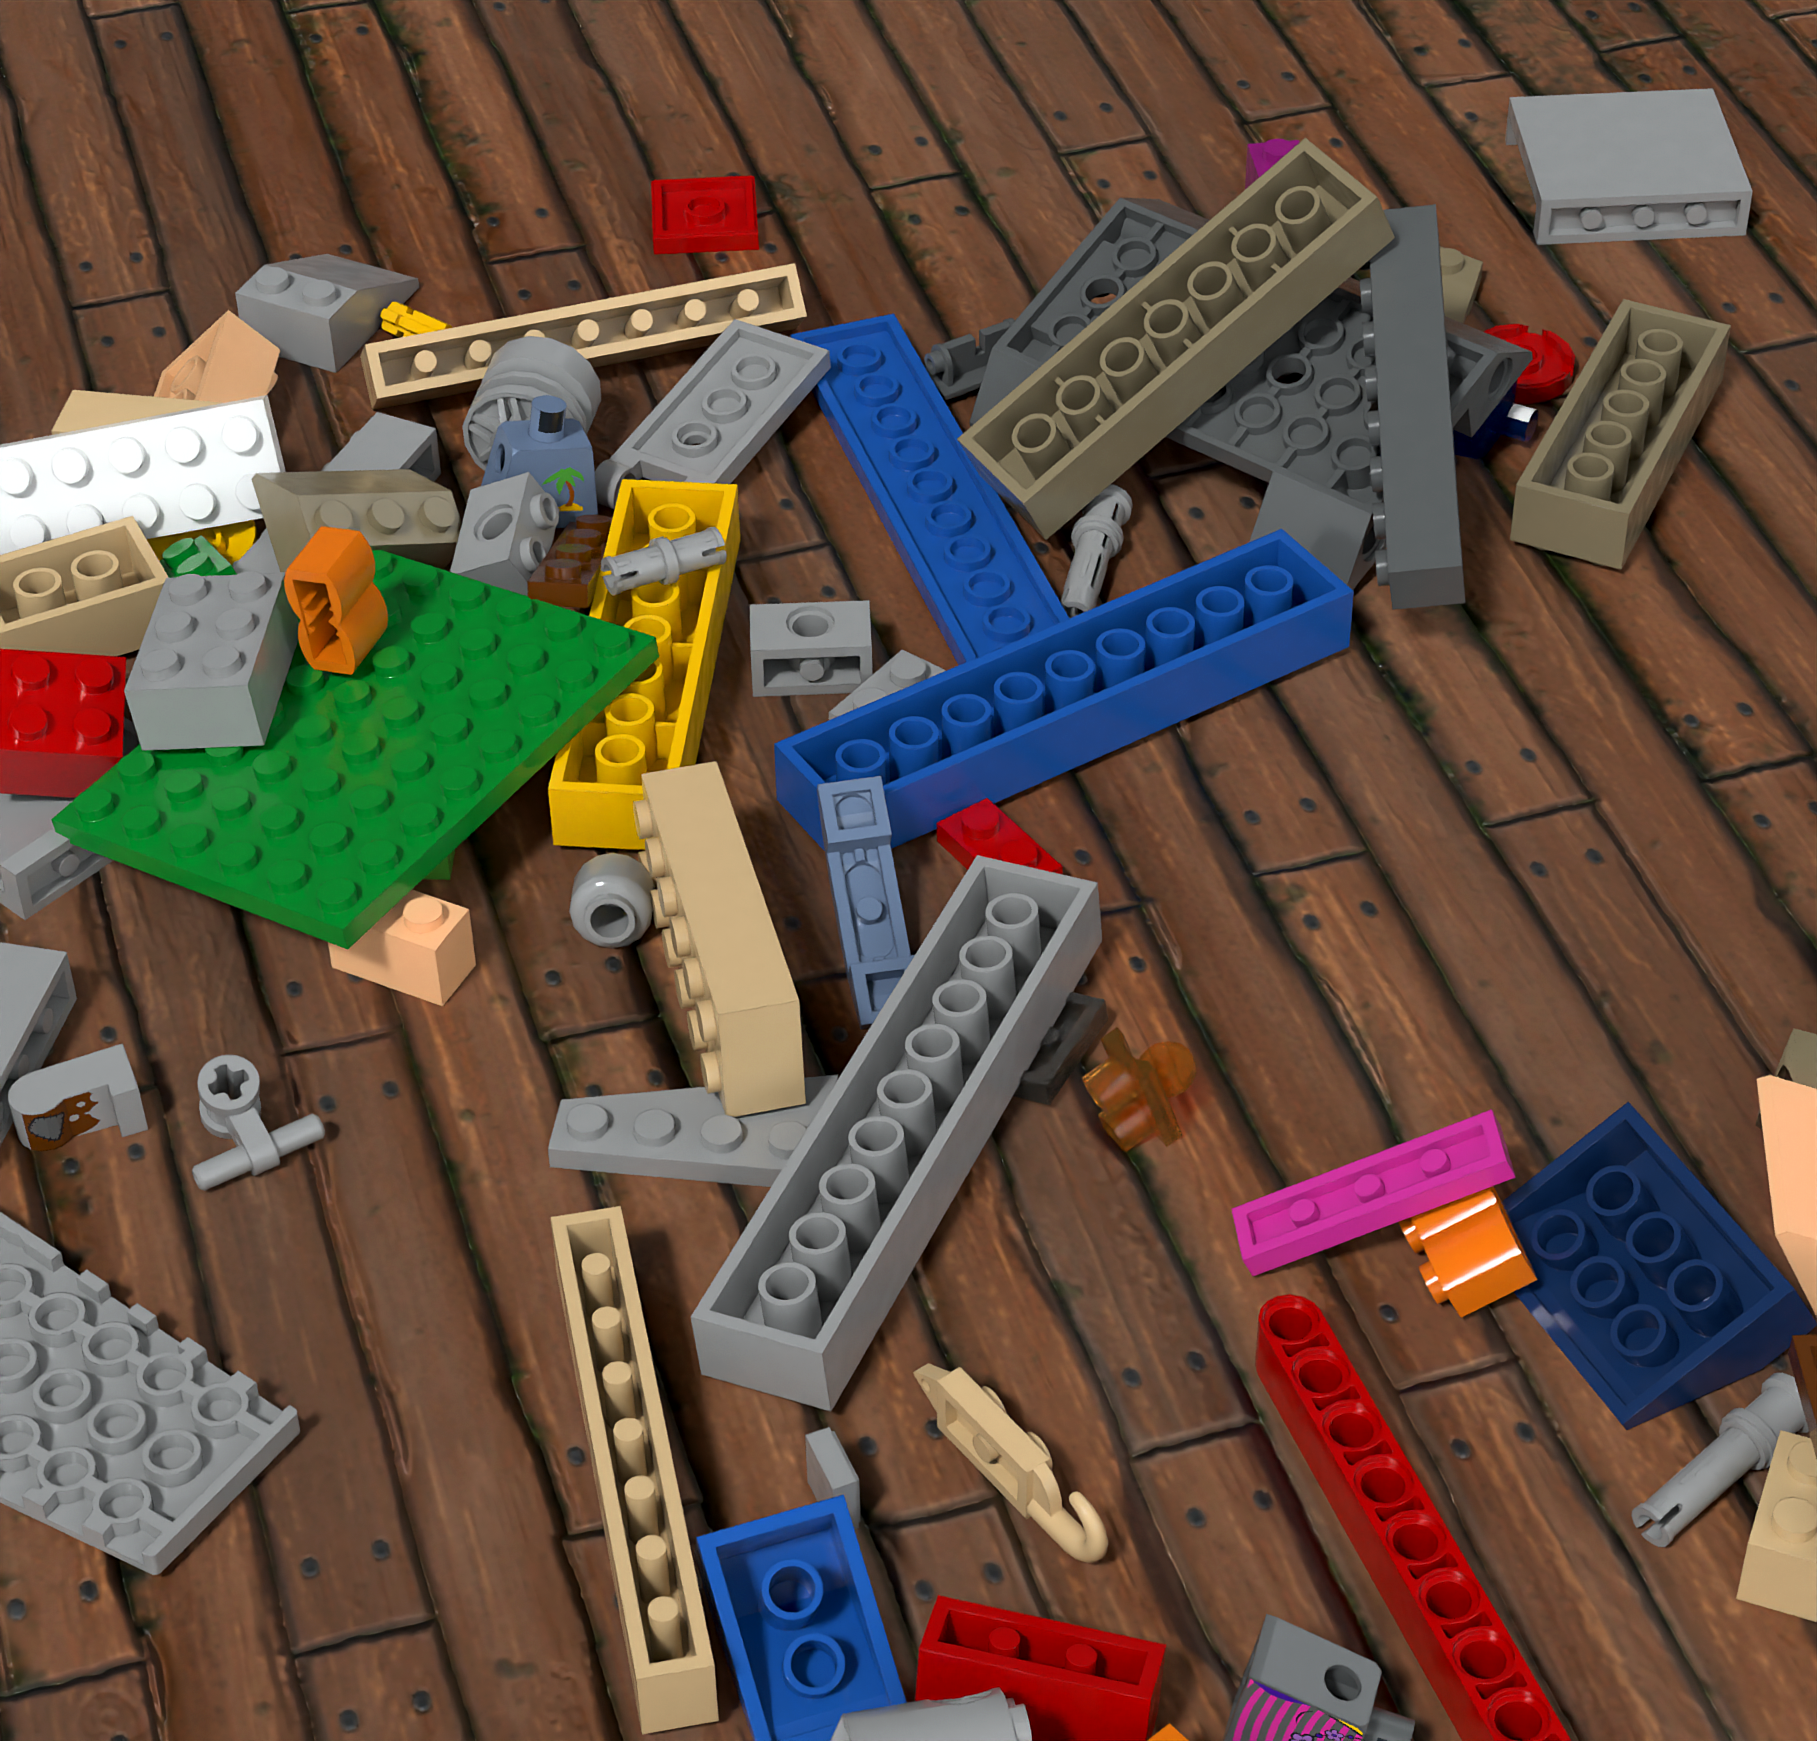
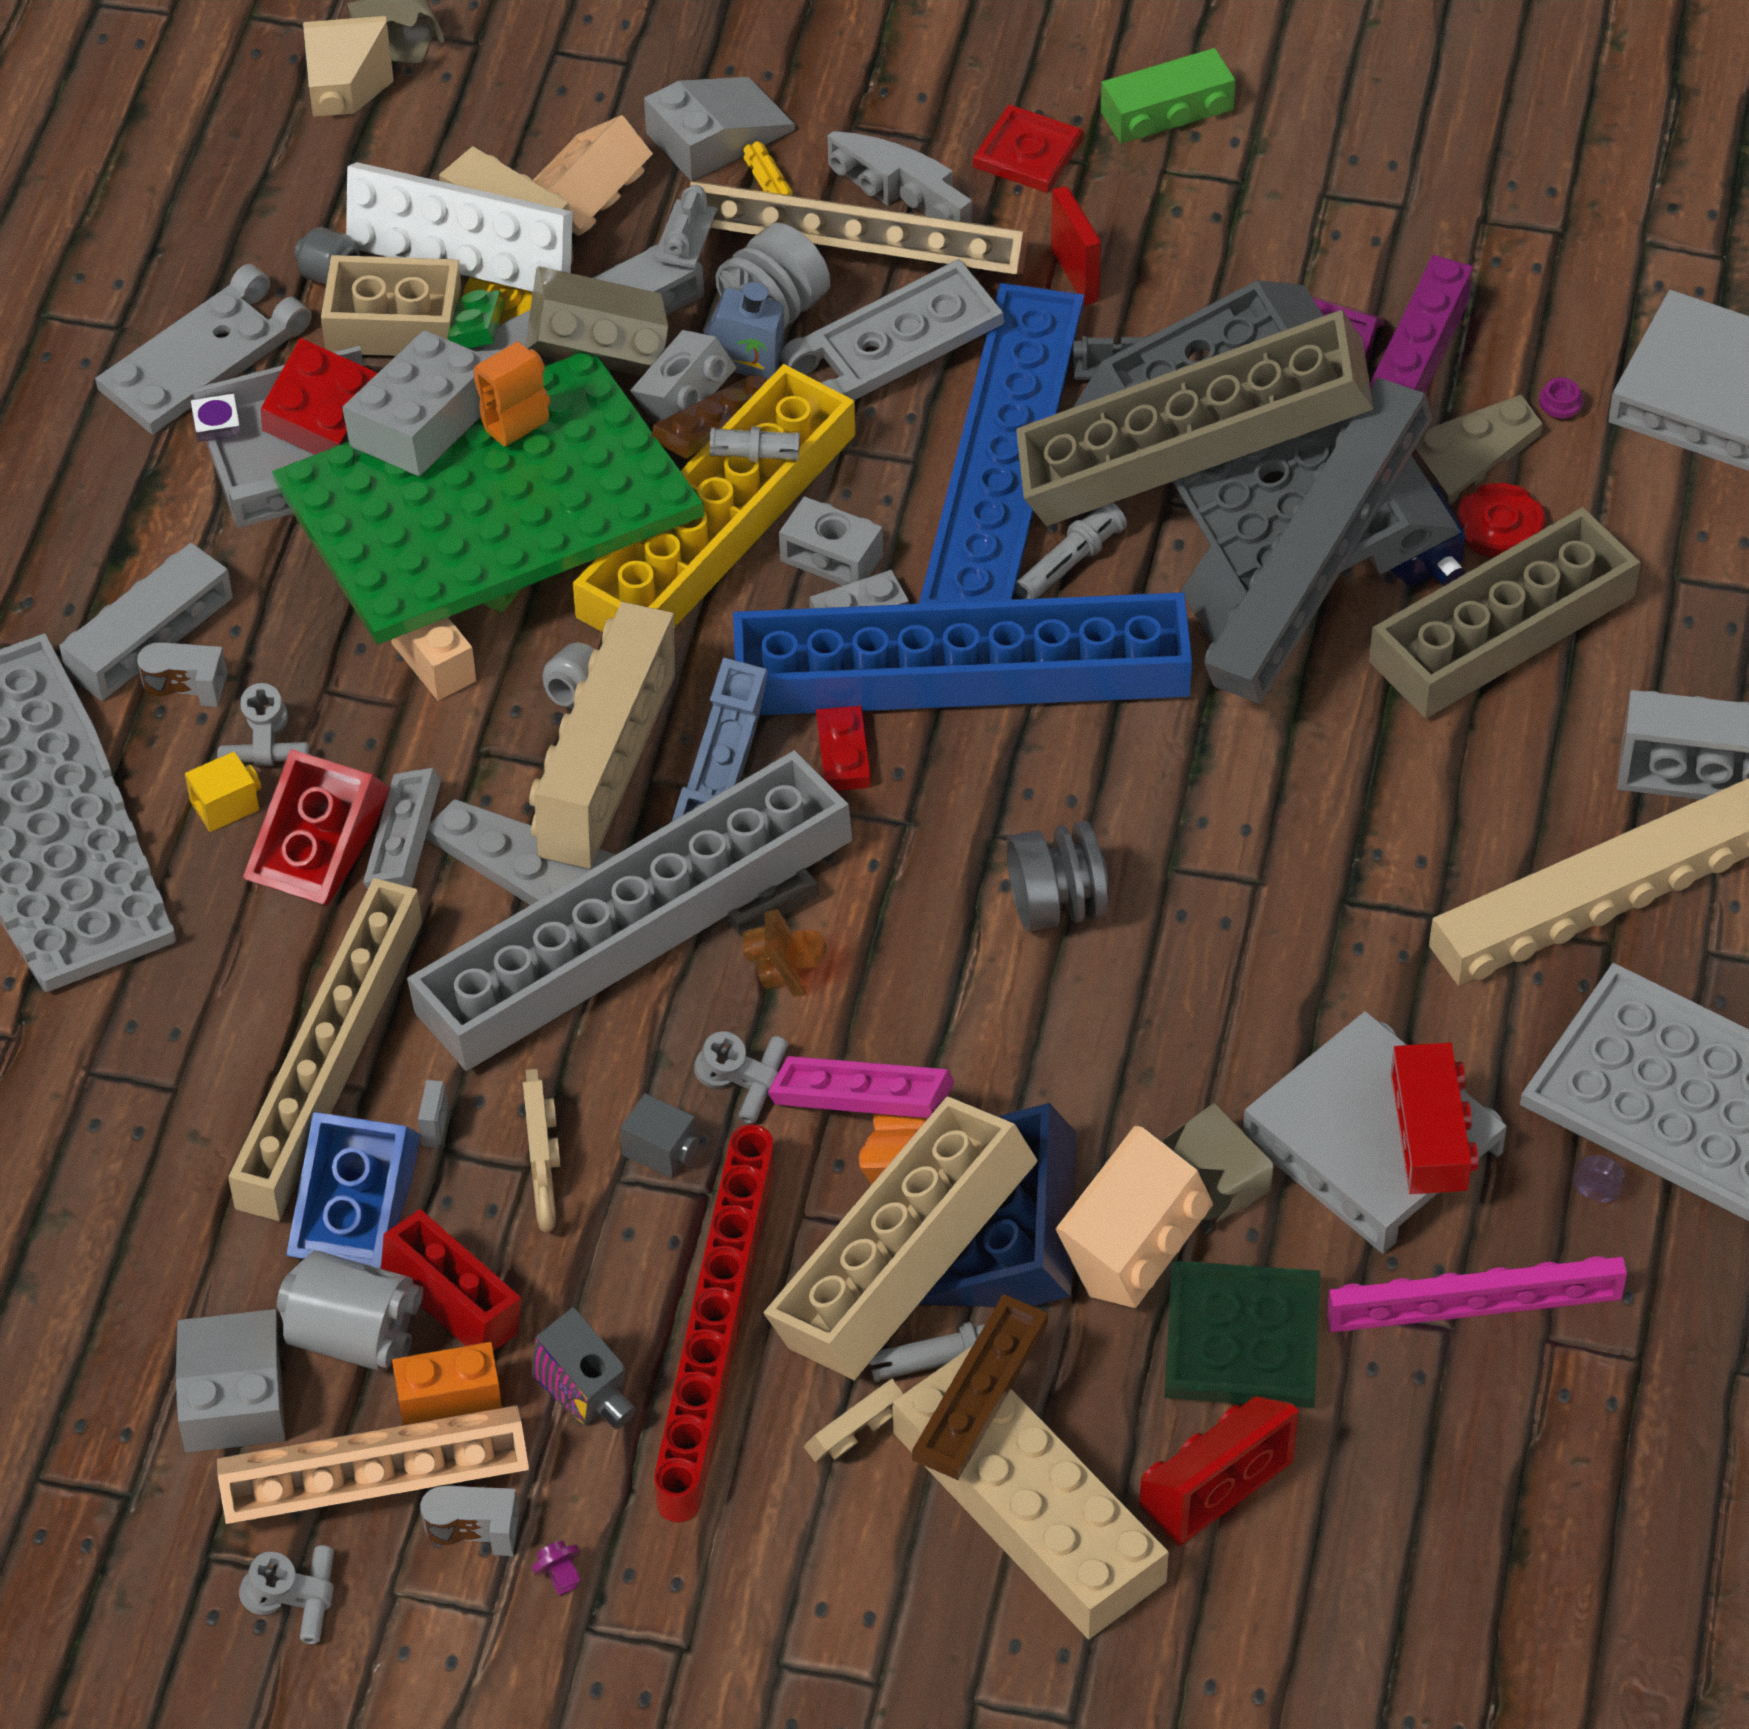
camera: 30 degrees right, 10 degrees up
none -> yellow brick [185,751,261,832]
none -> red slope [242,749,390,906]
none -> light grey plate [363,768,441,889]
none -> dark grey brick [620,1093,699,1178]
none -> light grey hinge [654,185,717,268]
none -> light grey piece [694,1031,788,1124]
none -> tan brick [763,1096,1038,1380]
none -> tan plate [803,1379,903,1463]
none -> light grey slope [827,131,972,223]
none -> flat silver wheel [1006,821,1108,932]
none -> red tile [1051,185,1101,306]
none -> bright green brick [1101,48,1235,144]
none -> magenta plate [1539,378,1583,418]

